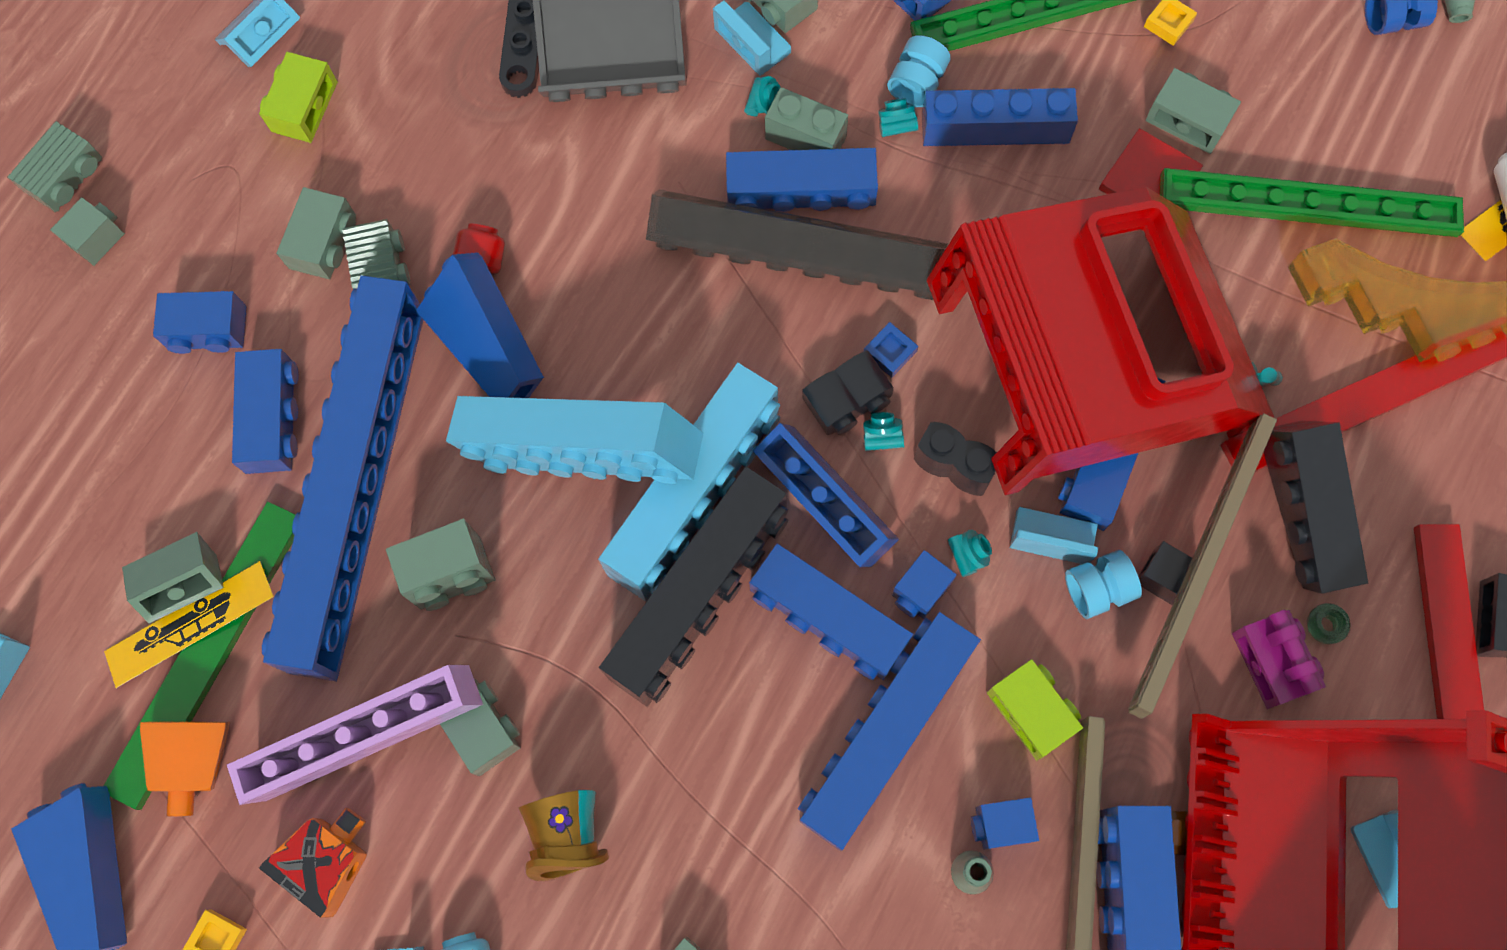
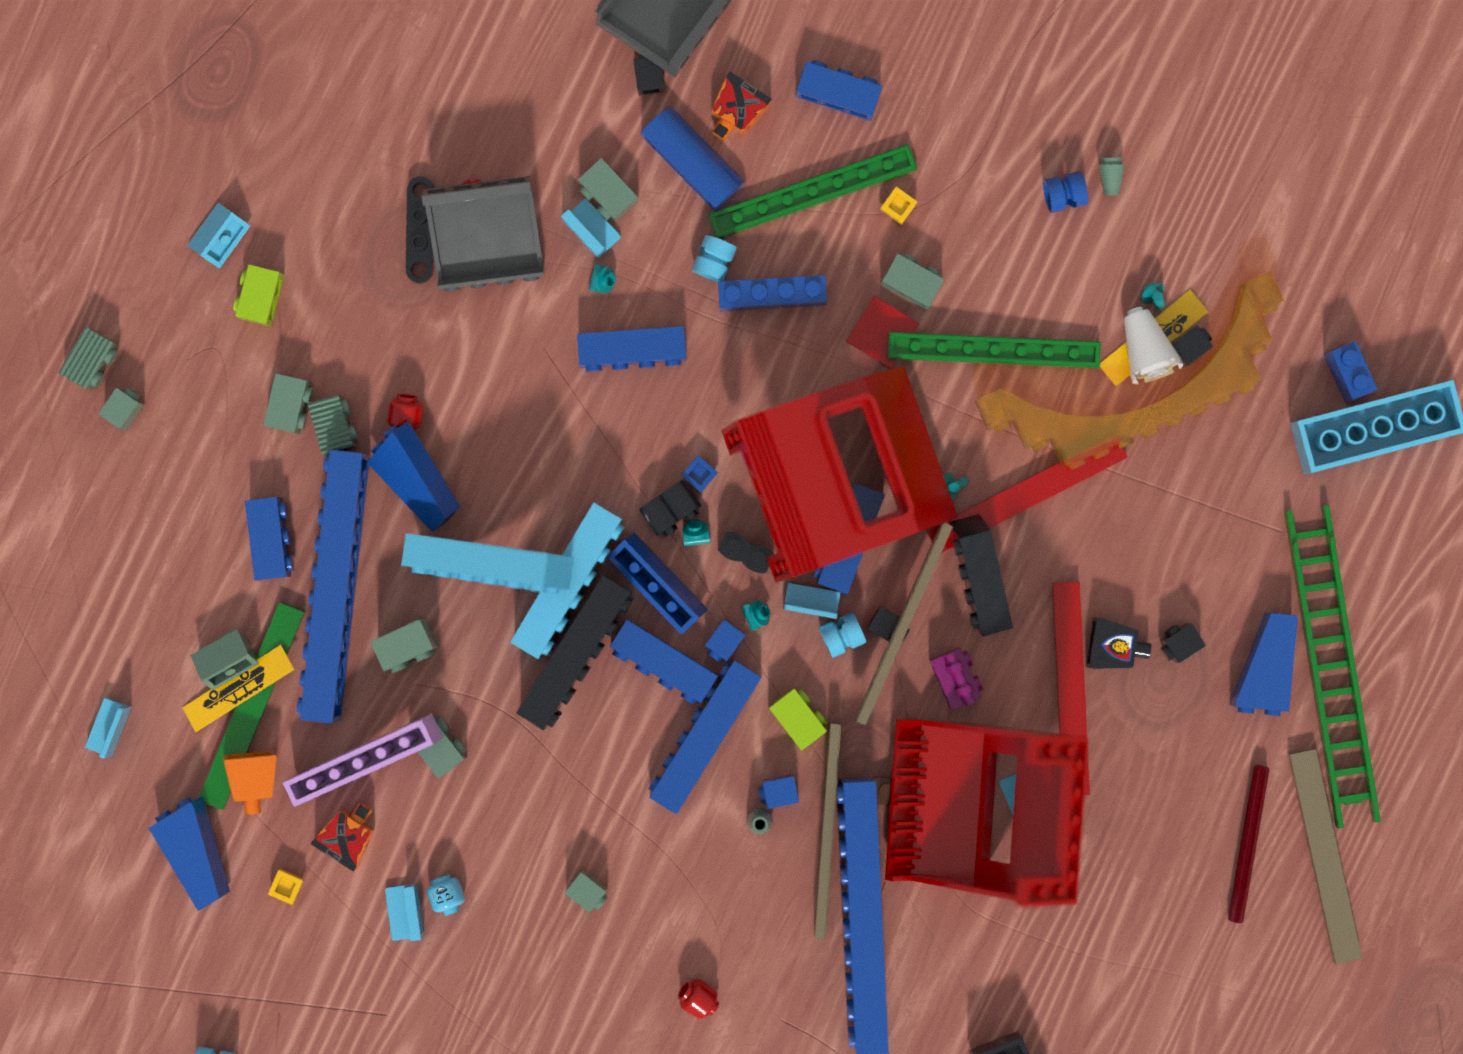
camera: 10 degrees left, 15 degrees up
blue brick [153,291,247,354] -> none
pearl gold hat [519,790,609,881] -> none
clear smoke brick [646,189,949,300] -> none
sand green brick [765,87,848,150] -> none
teal plate [878,98,918,137] -> none
clear green plate [1307,603,1351,644] -> none

